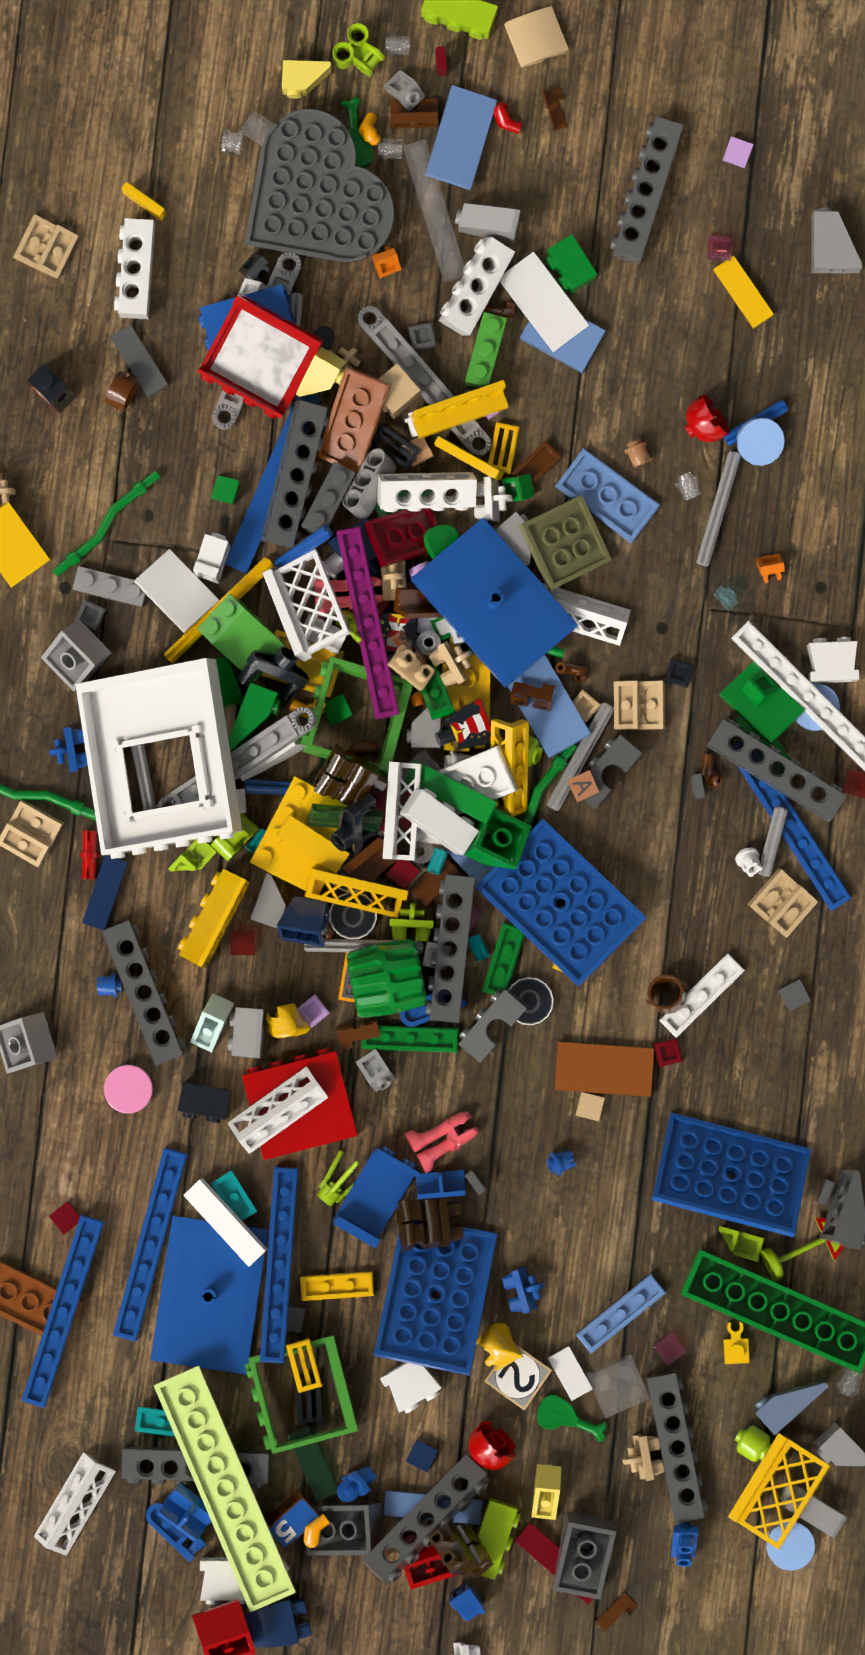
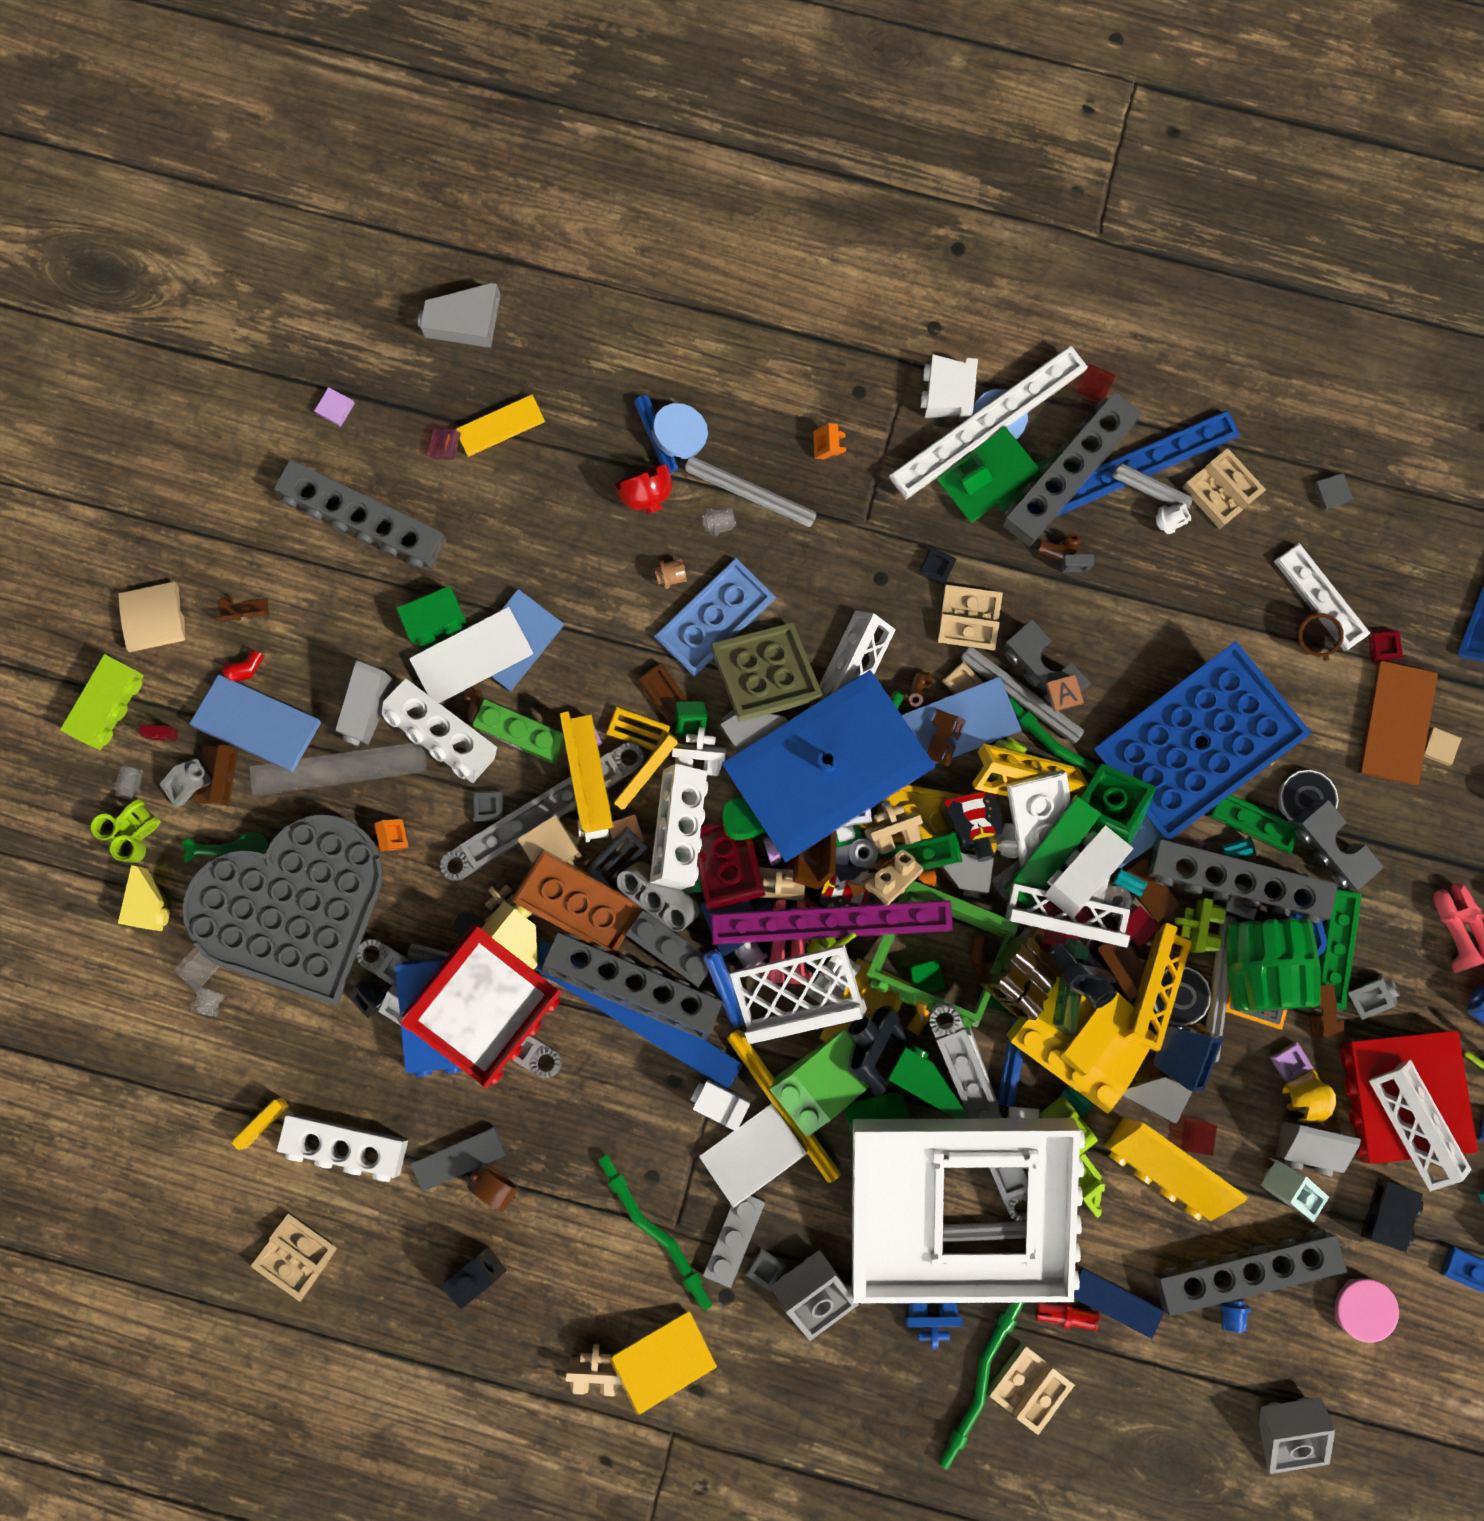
camera: 80 degrees left, 5 degrees down
green slope [211,476,241,506] -> none
light orange arm [359,112,381,146] -> none
clear hose [378,137,402,161] -> none
clear light blue plate [713,585,738,612] -> none

